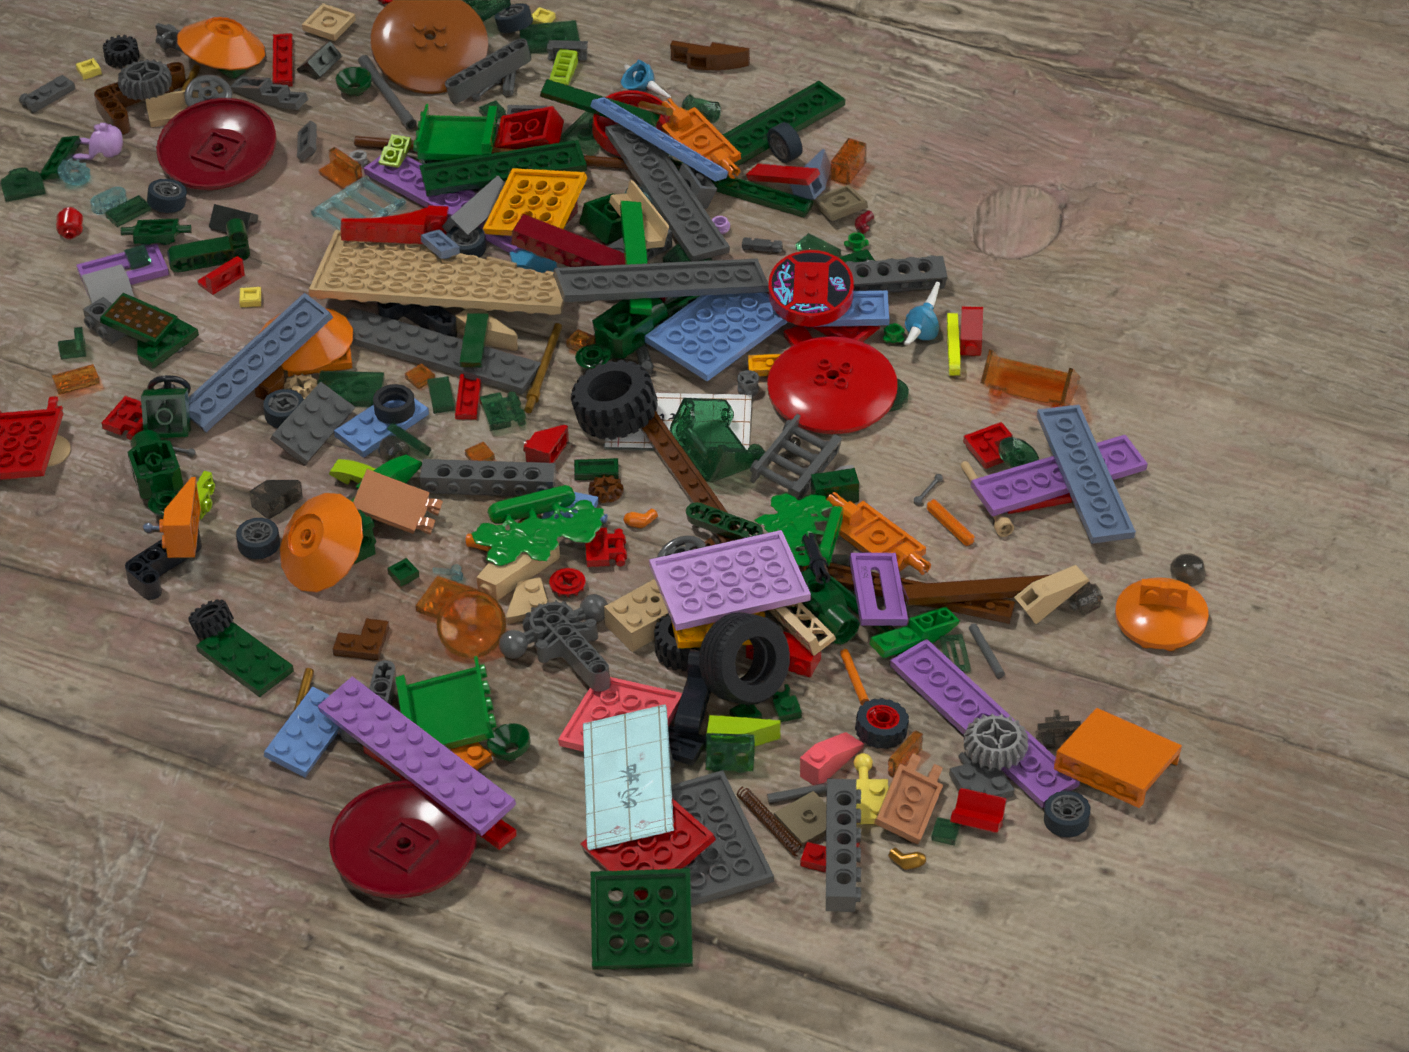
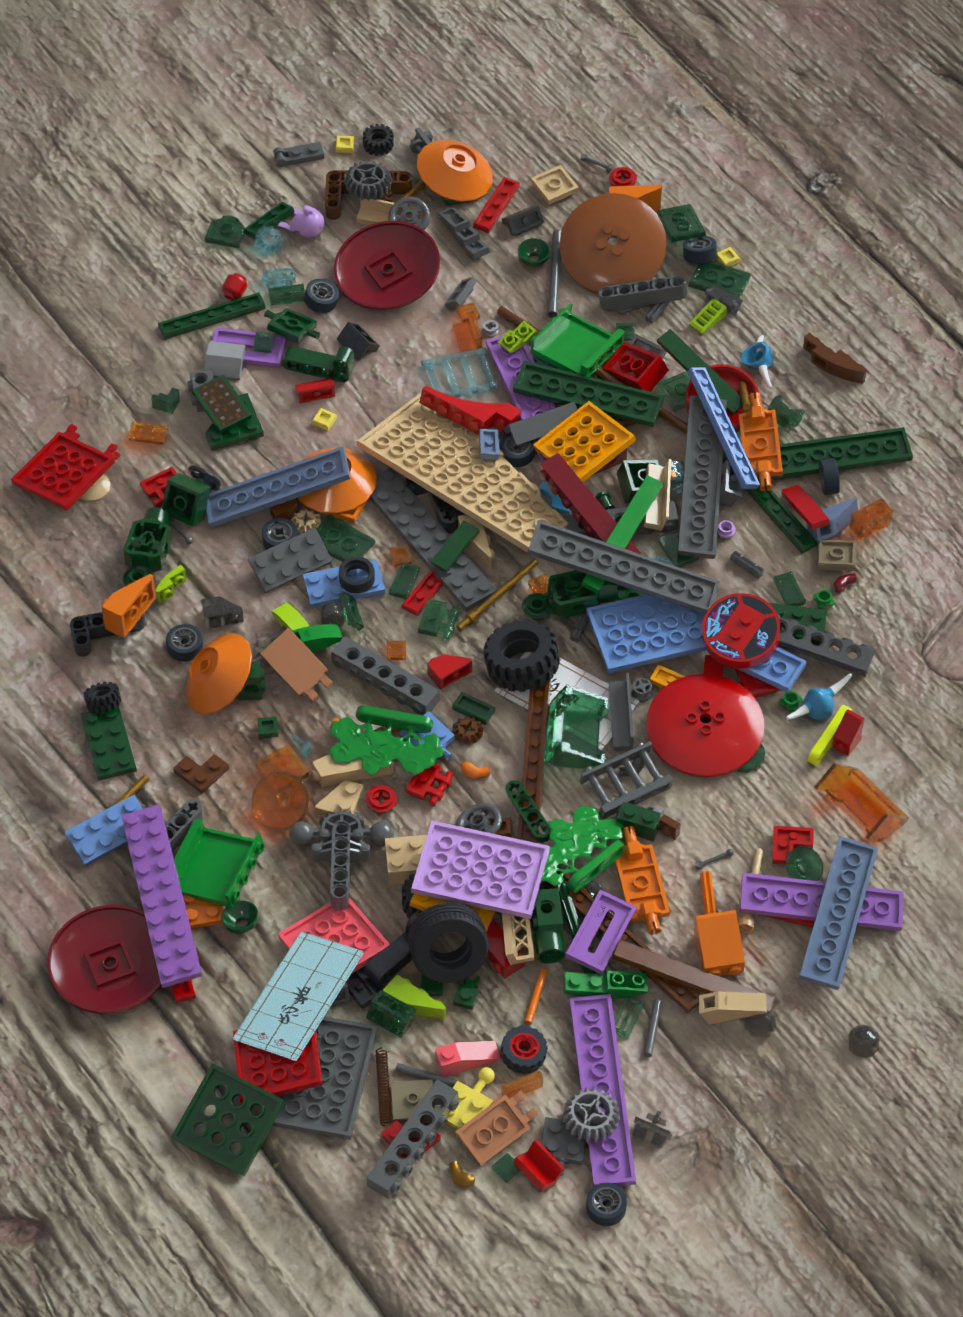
camera: 30 degrees right, 10 degrees up
black pin [802,533,831,584] -> none
orange panel [1054,708,1182,808] -> none
orange bracket [1115,577,1209,651] -> none
none -> dark green tile [158,292,266,340]
none -> clear orange tile [457,302,480,324]
none -> dark grey panel [609,673,634,751]
none -> reddish brown plate [659,814,681,840]
none -> orange slope [693,910,745,977]

